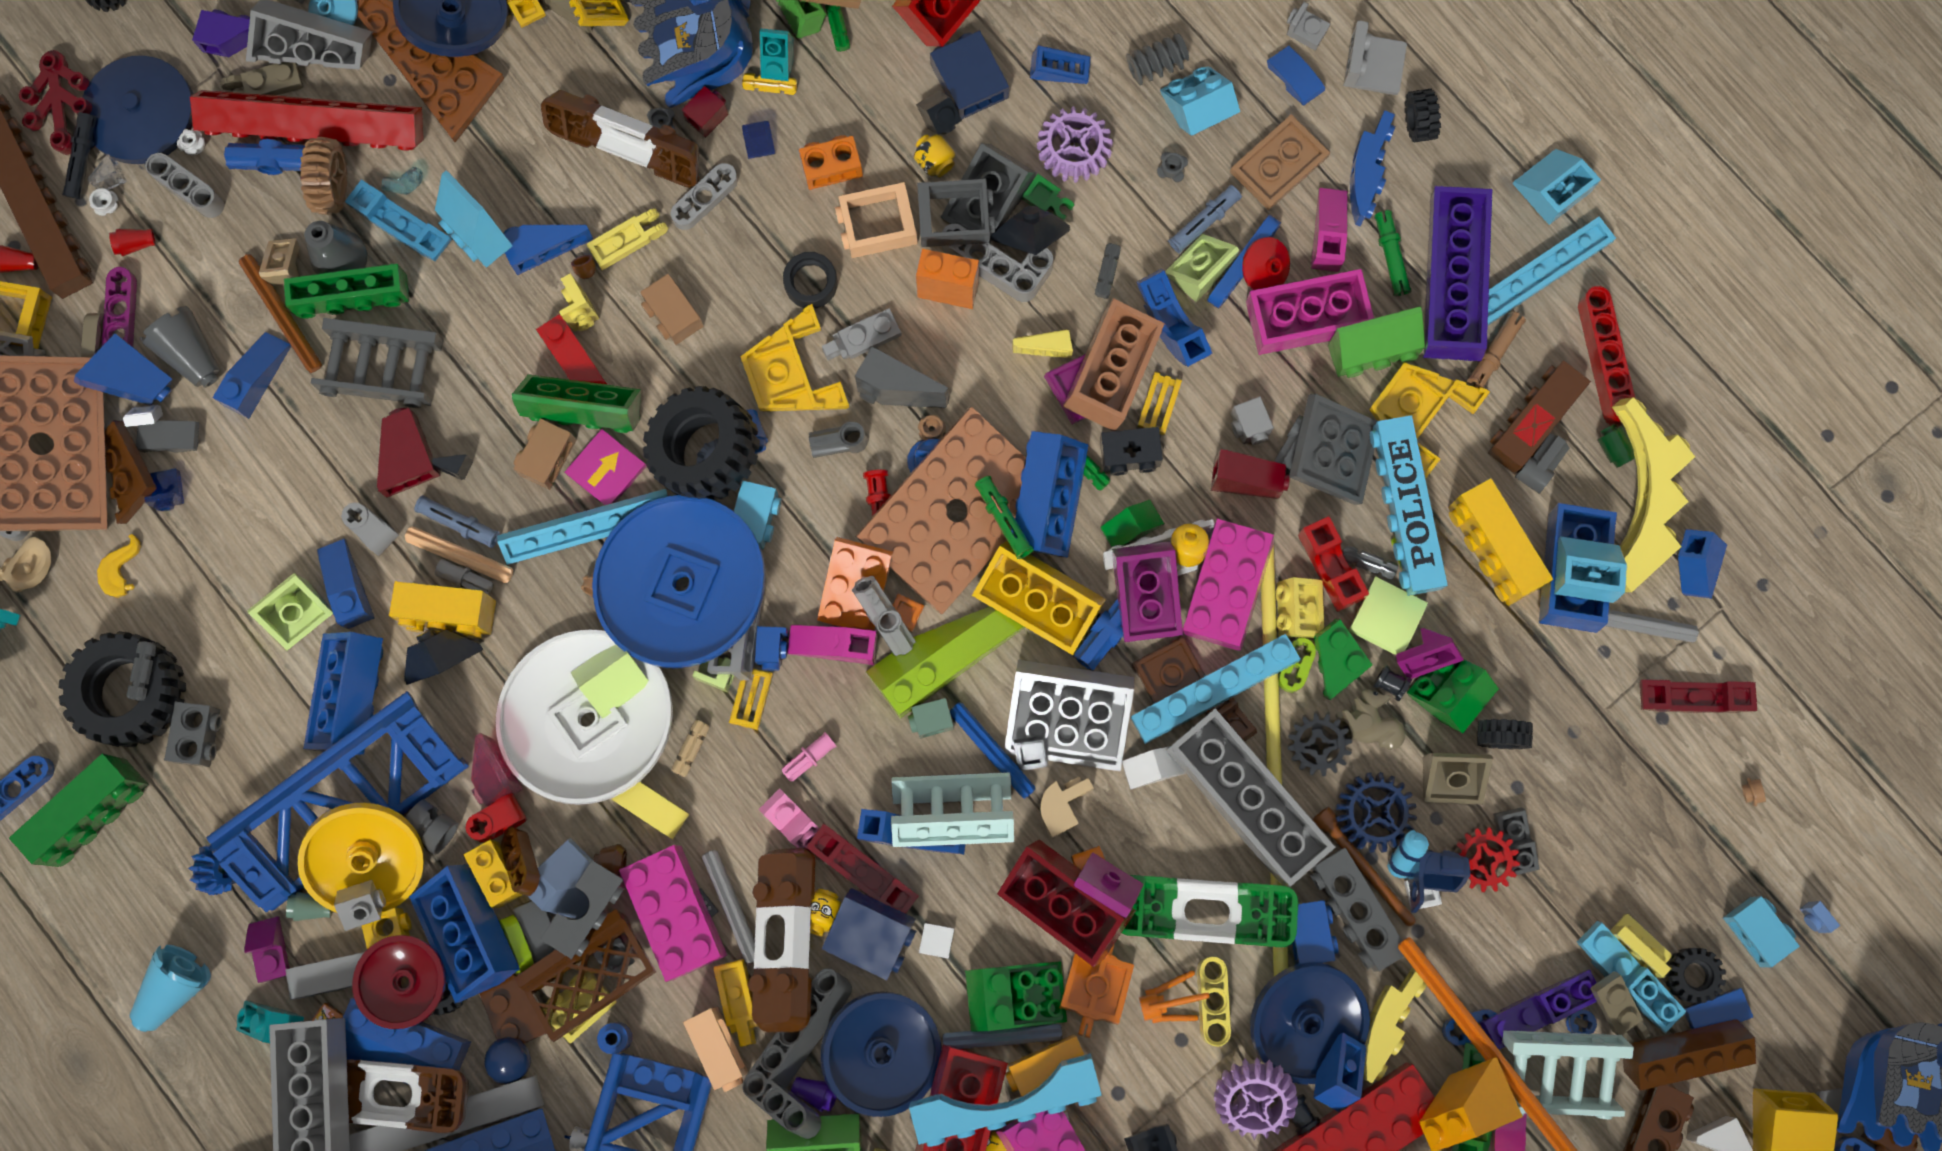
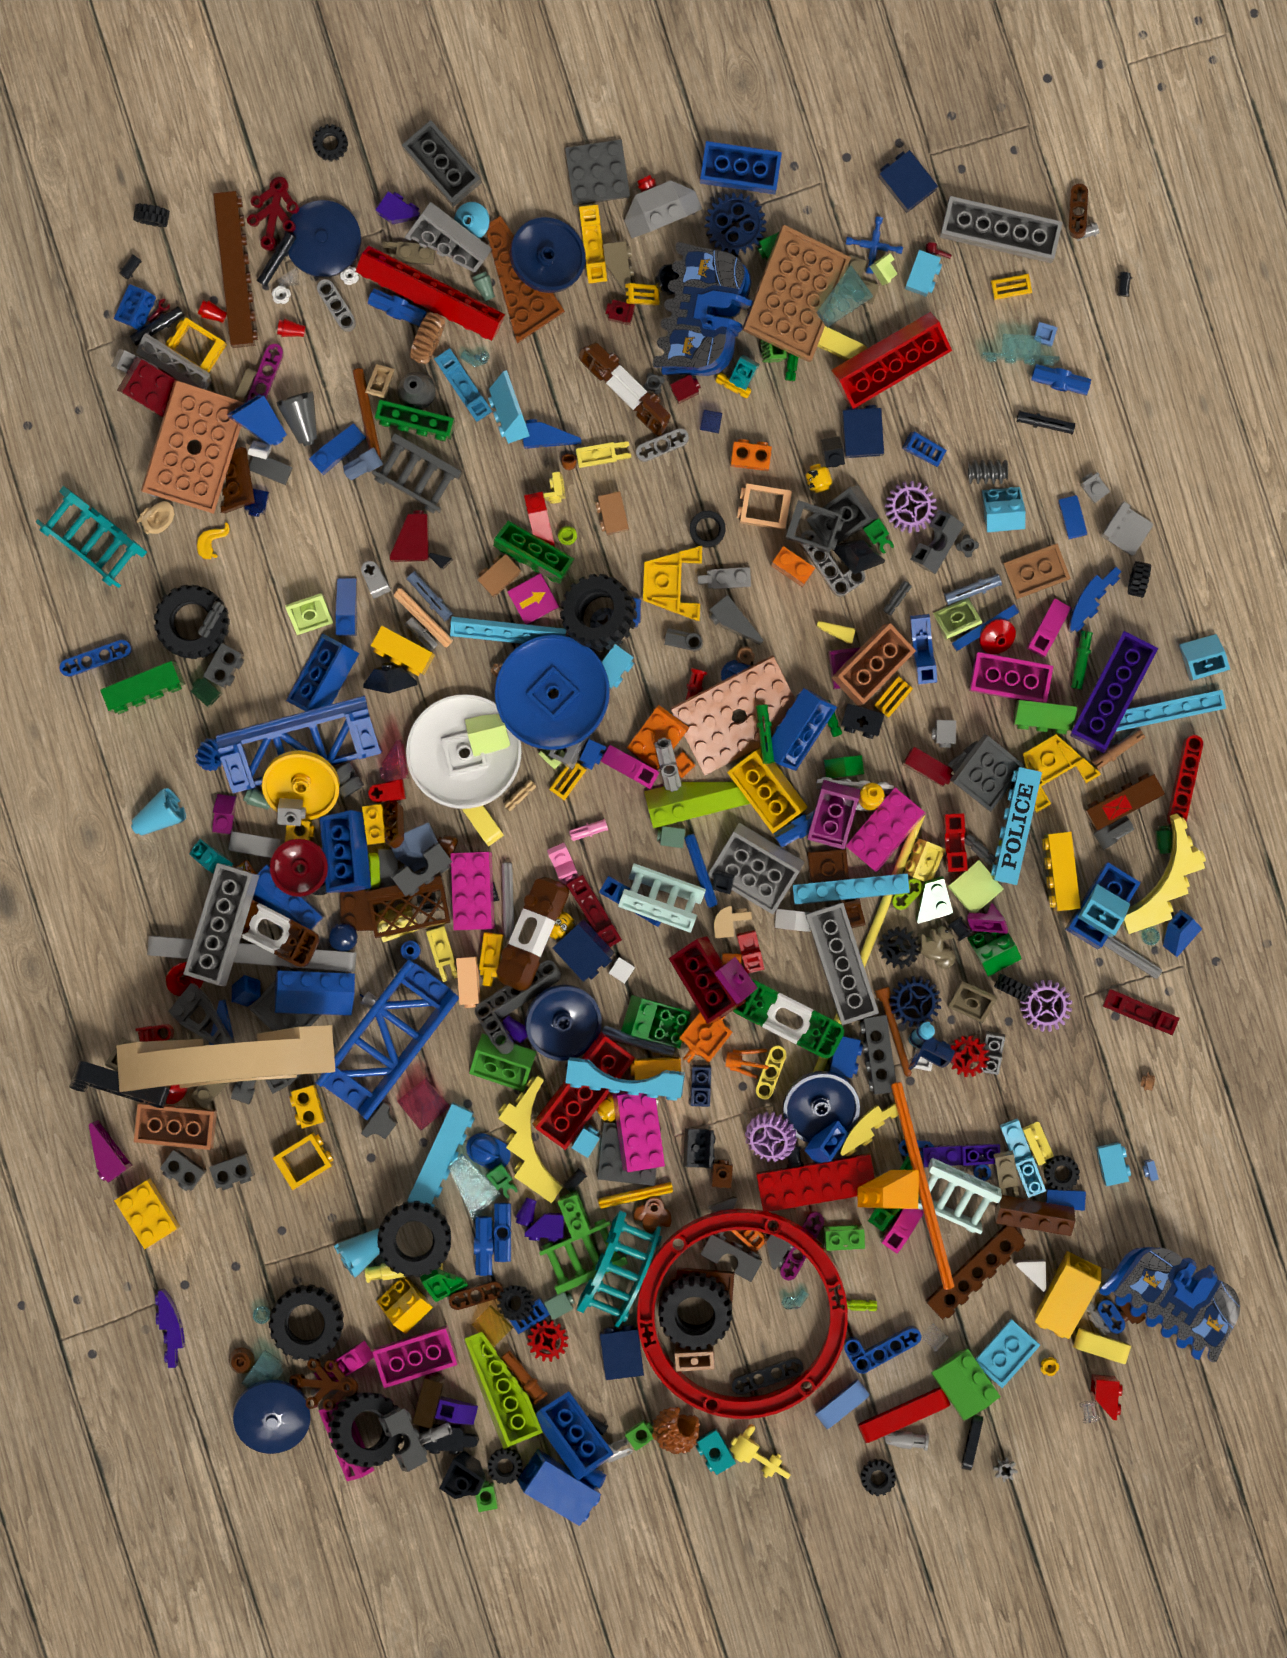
camera: 30 degrees right, 10 degrees up
none -> clear green brick [191,677,222,708]
none -> sand blue piece [343,448,383,480]
none -> light yellow hinge [426,926,457,982]
none -> sand green cone [472,271,495,301]
none -> lime plate [558,526,577,545]
none -> dark red brick [605,300,635,326]
none -> dark blue slope [691,1065,711,1107]
none -> red slope [737,930,765,974]
none -> dark grey arch [910,510,964,574]
none -> lavender gear [1020,980,1072,1032]
none -> clear light blue bush [1141,928,1160,945]

